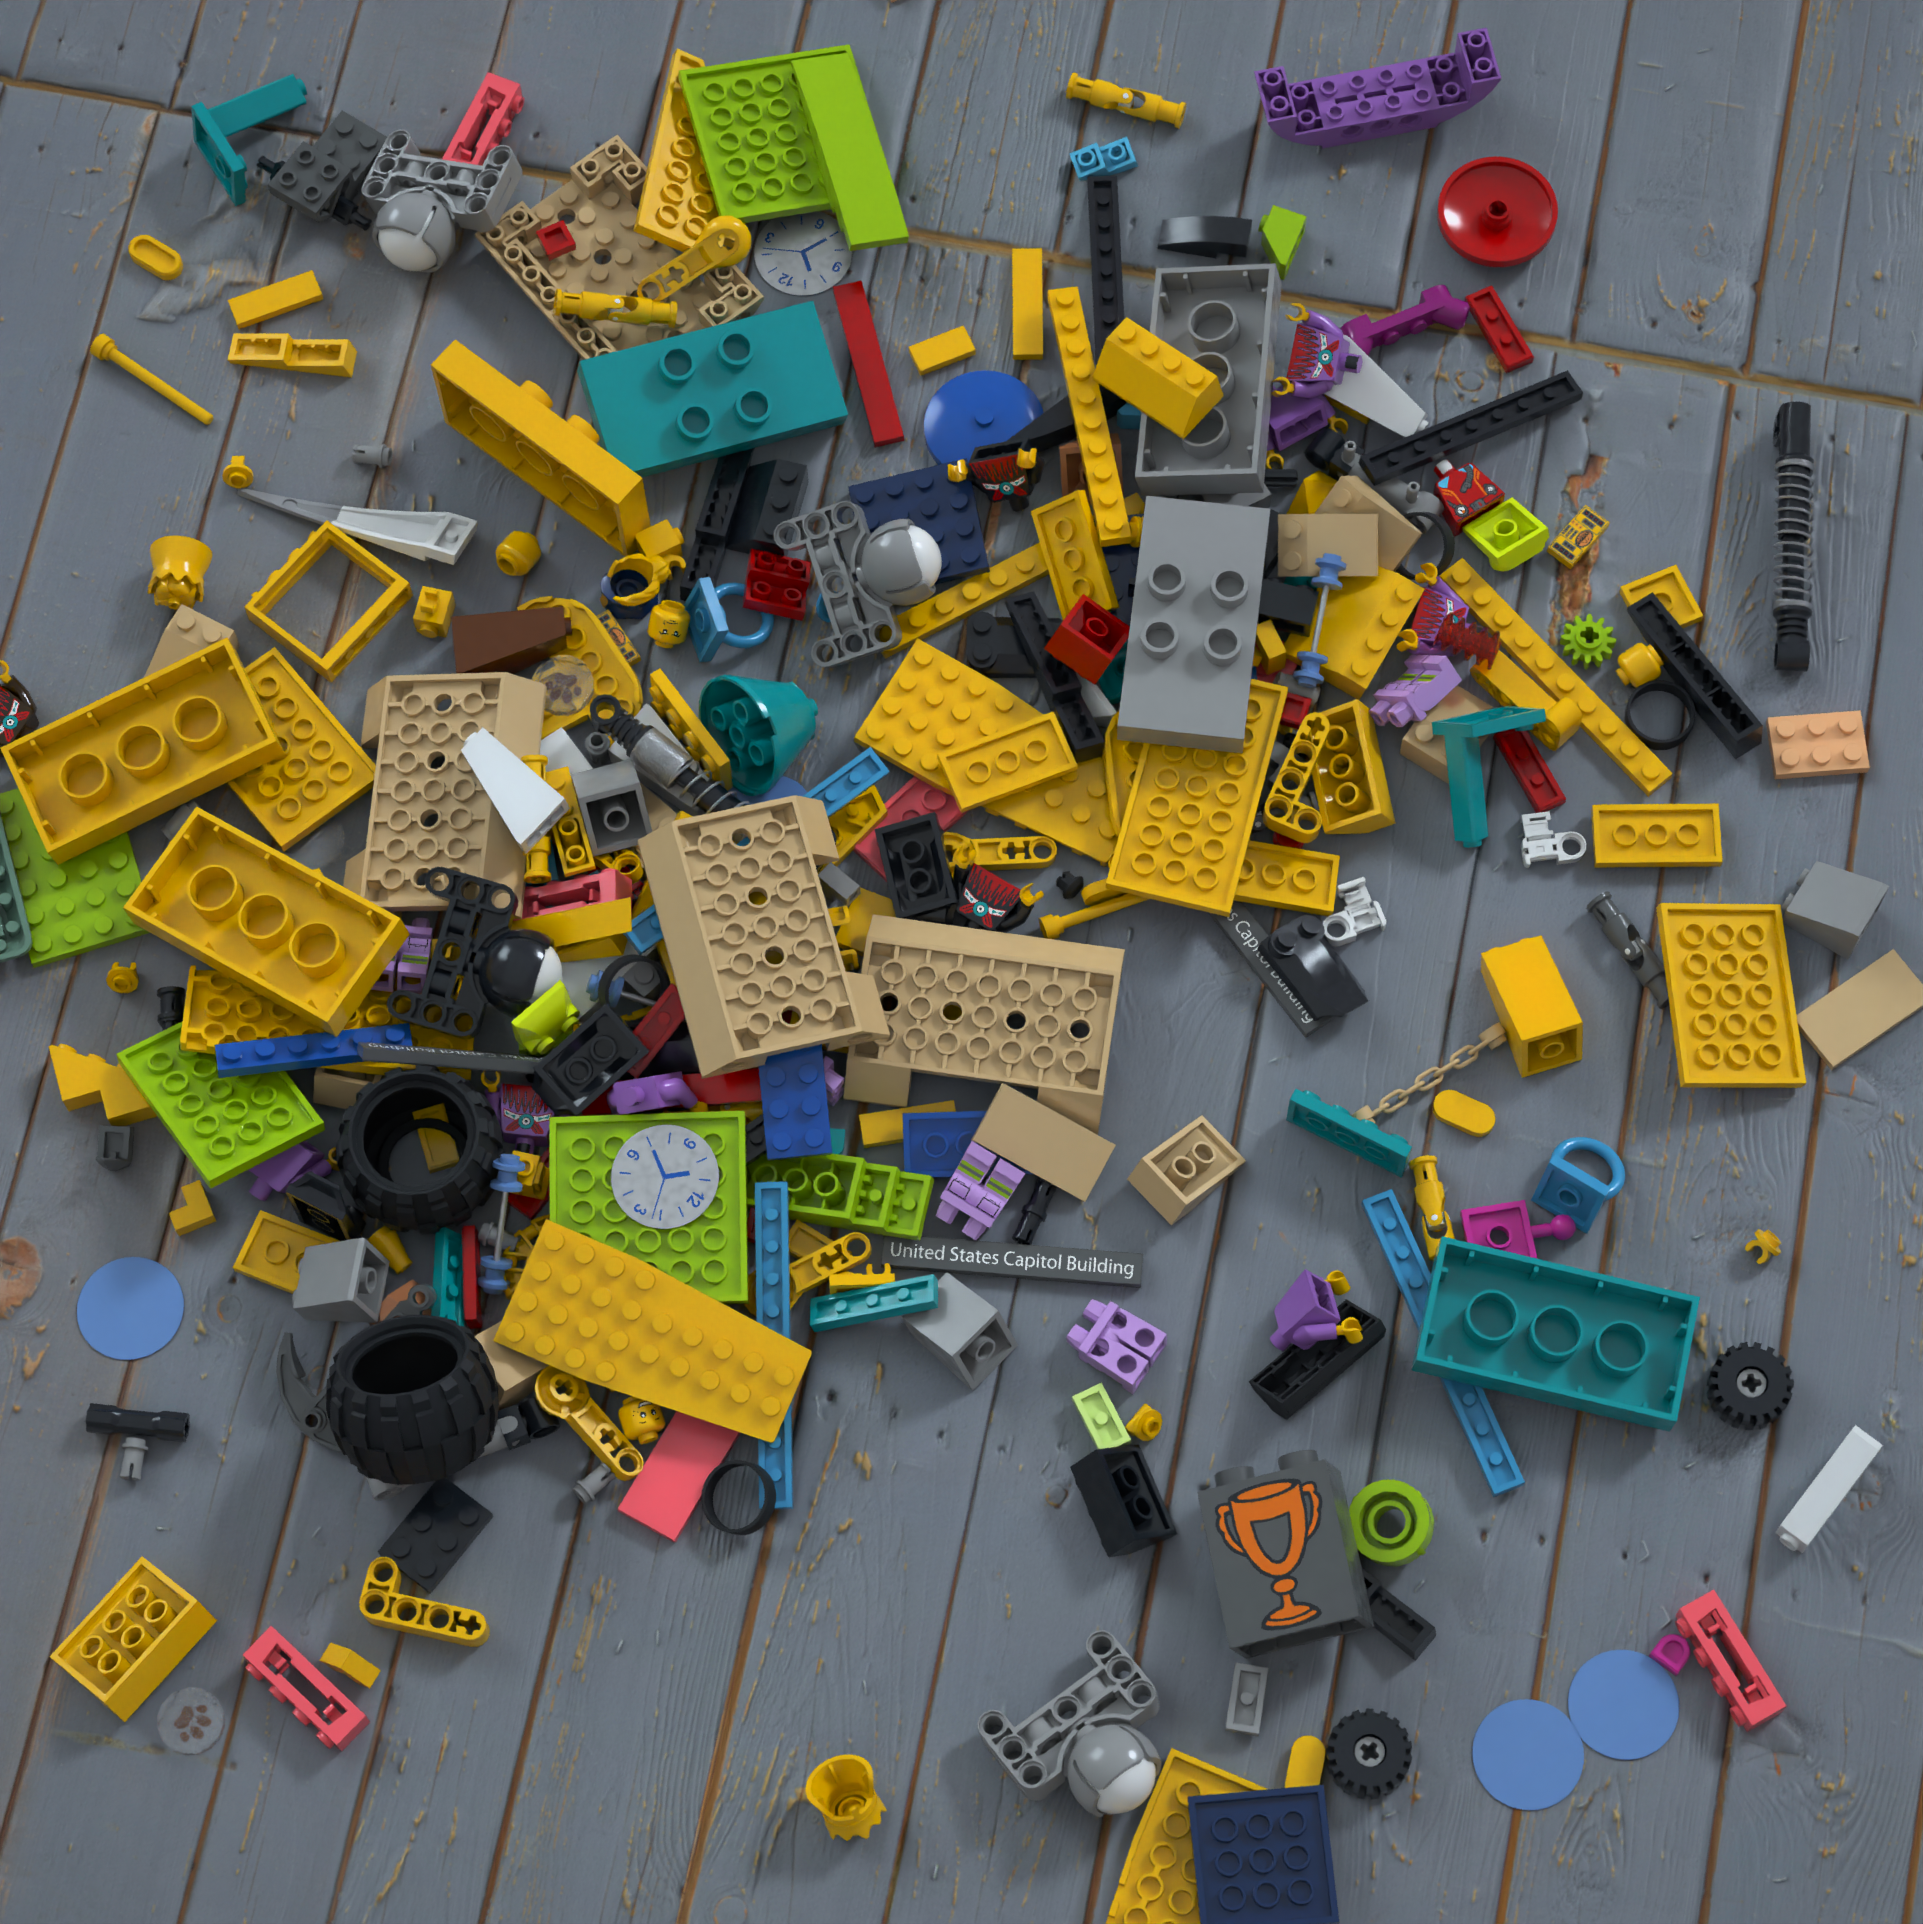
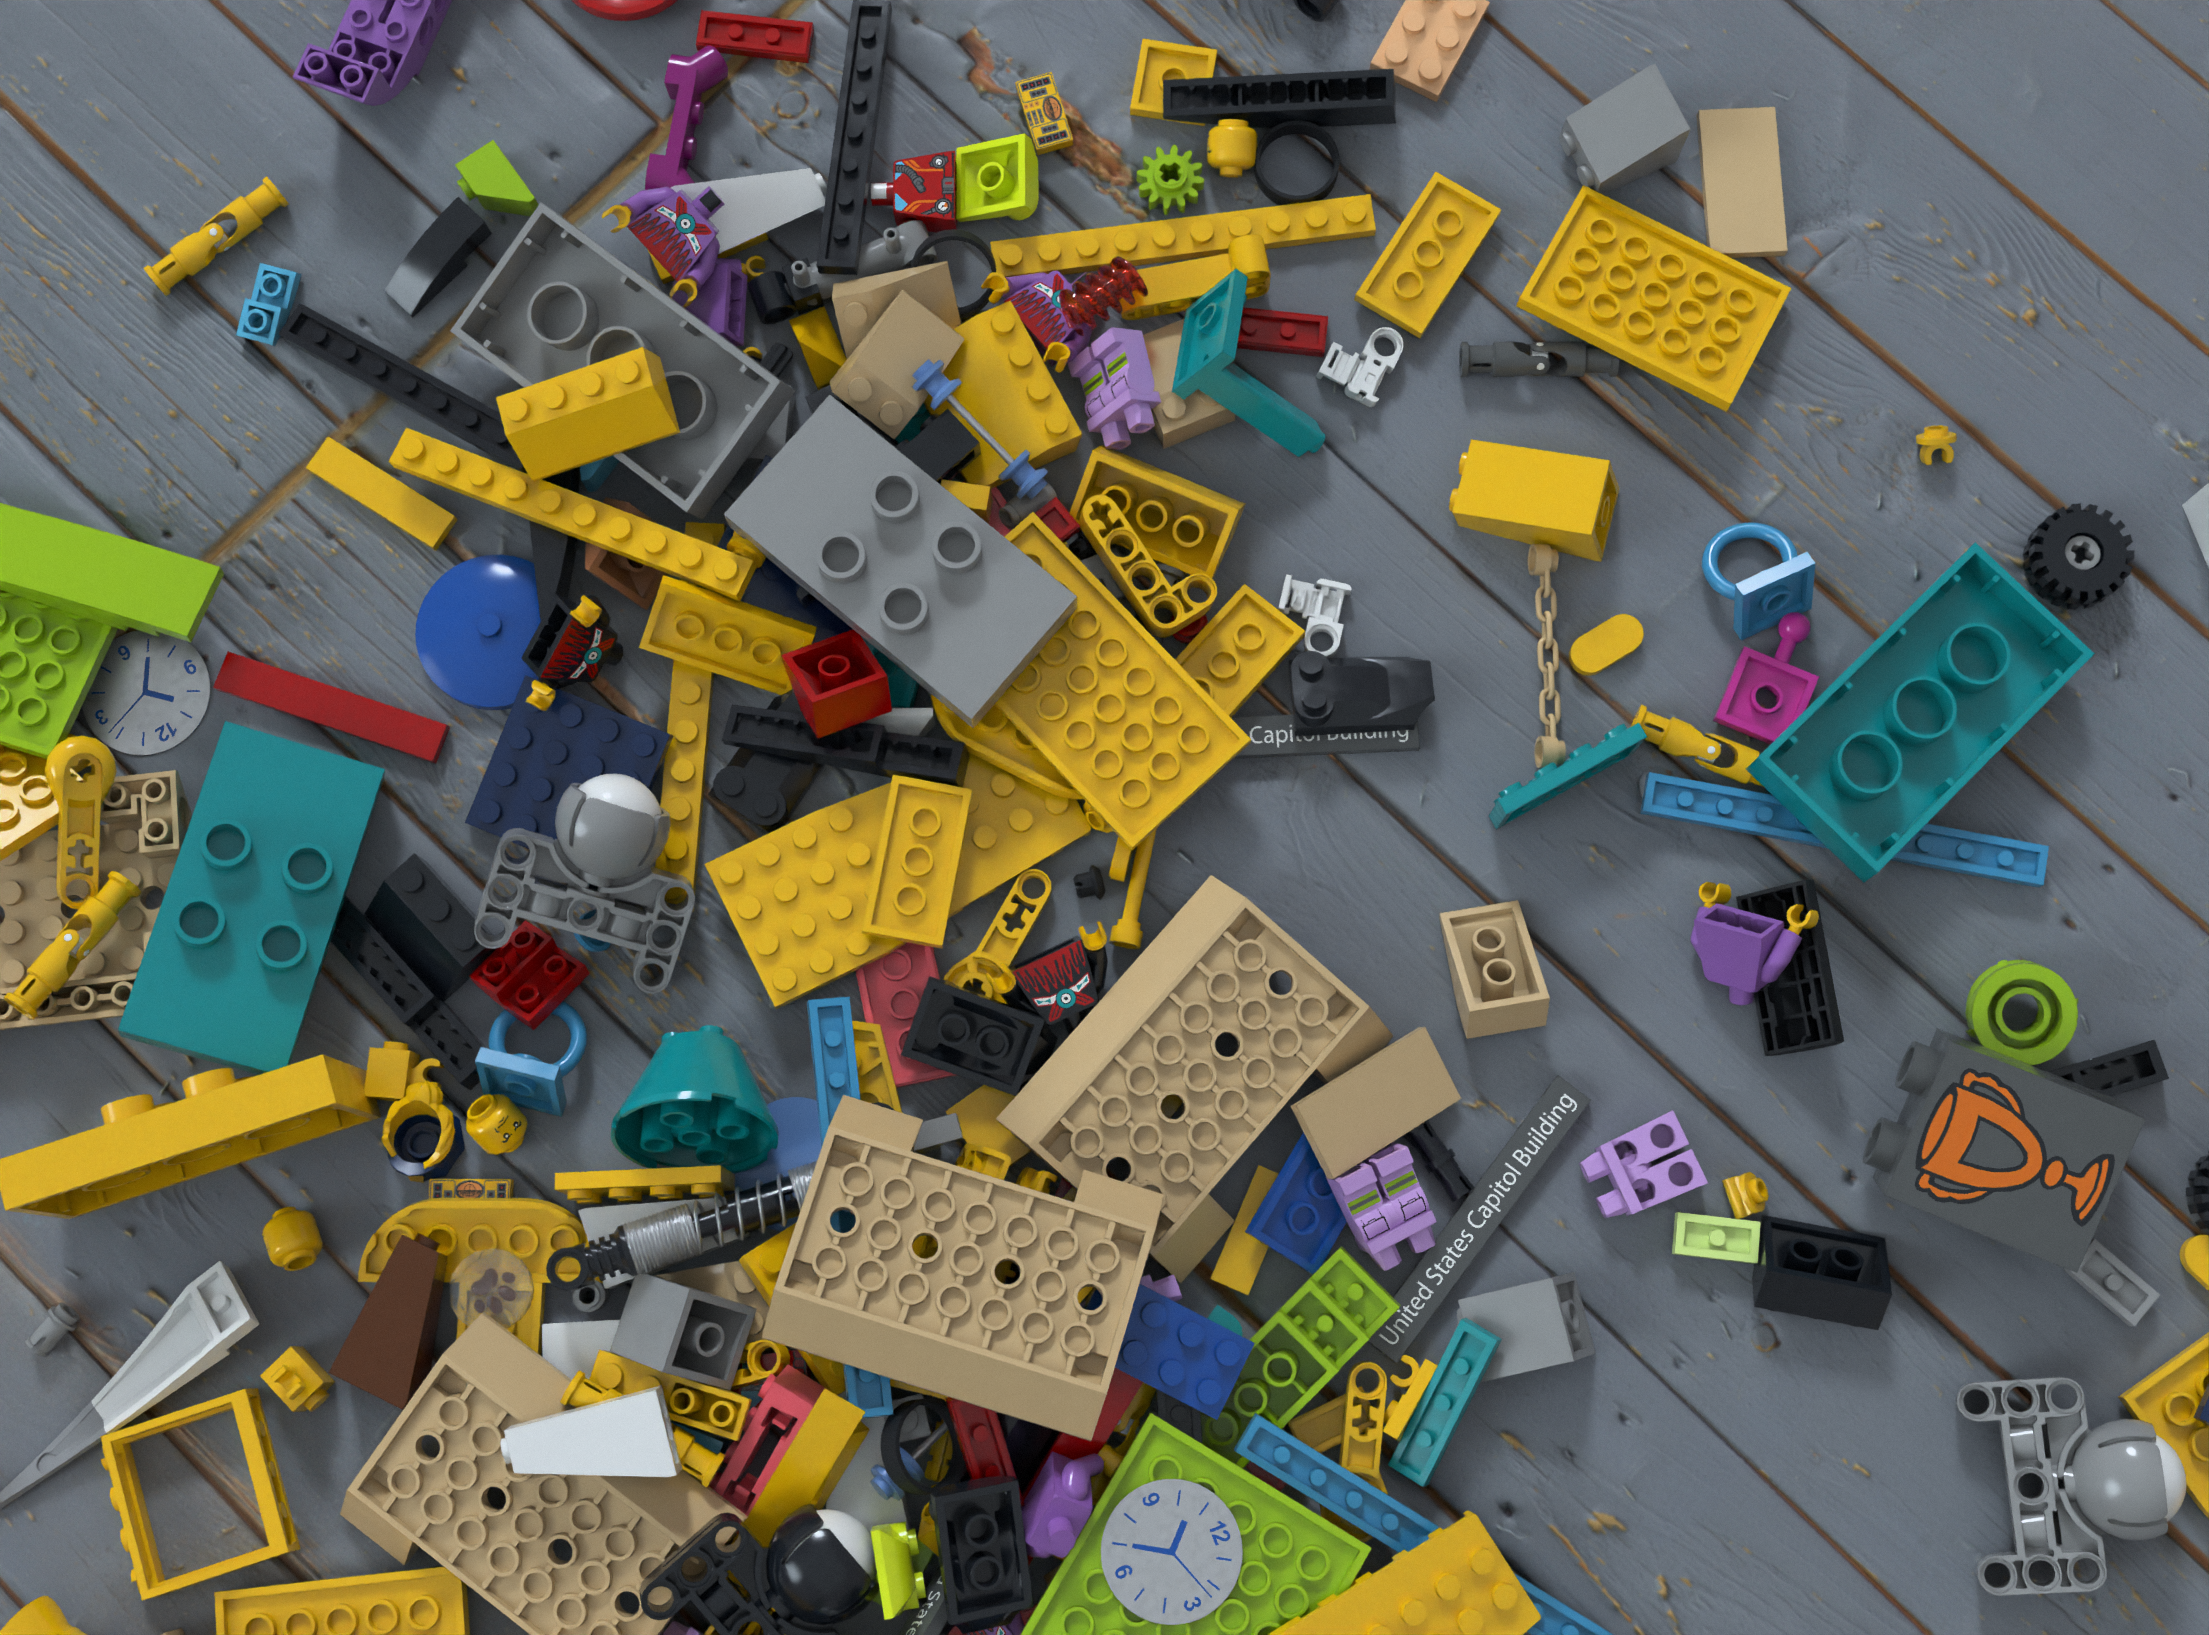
camera: 55 degrees left, 10 degrees up
yellow tile [908,325,976,376] -> none

